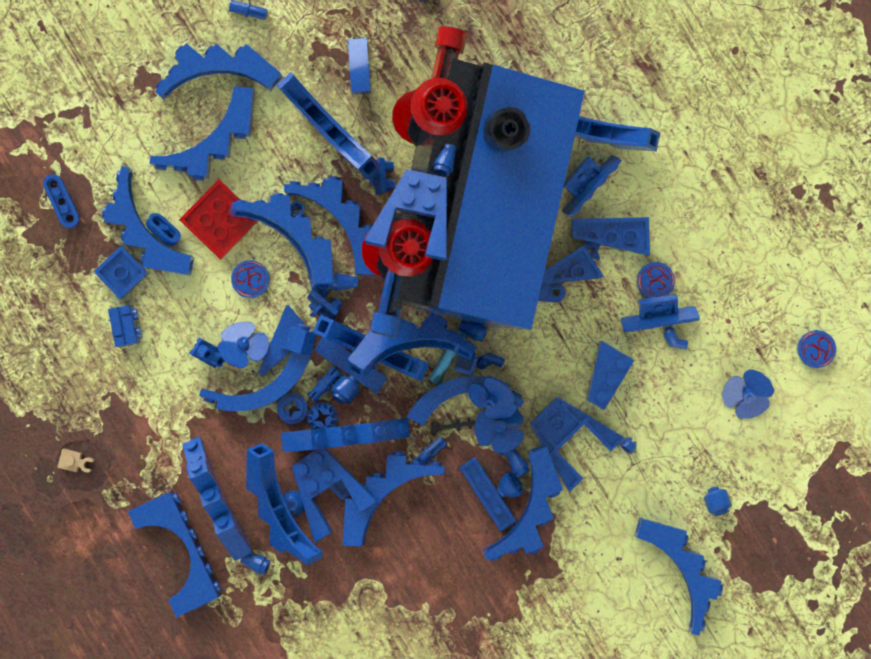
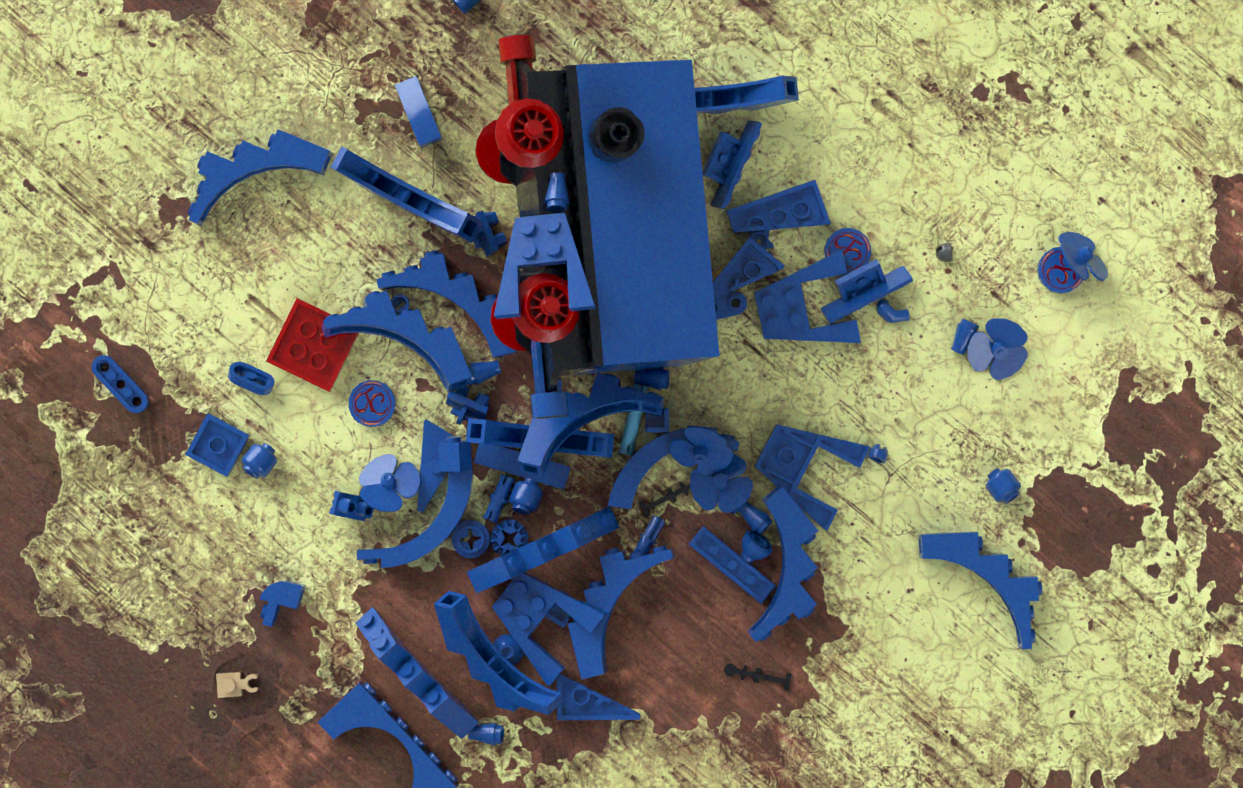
camera: 15 degrees left, 0 degrees up
blue arch [102,166,194,276] -> none
blue brick [108,305,143,347] -> none
blue arch [149,87,255,181] -> none
blue axle [229,0,268,20] -> none
blue arm [477,353,505,370] -> none
blue wedge [586,340,634,410] -> none
none -> blue head [242,443,277,479]
none -> blue brick [260,580,306,627]
none -> blue wing [557,674,640,720]
none -> black piece [724,664,791,690]
none -> blue wing [754,250,861,343]
none -> dark grey hinge [936,243,953,262]
none -> blue cone [951,318,979,355]
none -> blue piece [1058,232,1108,281]

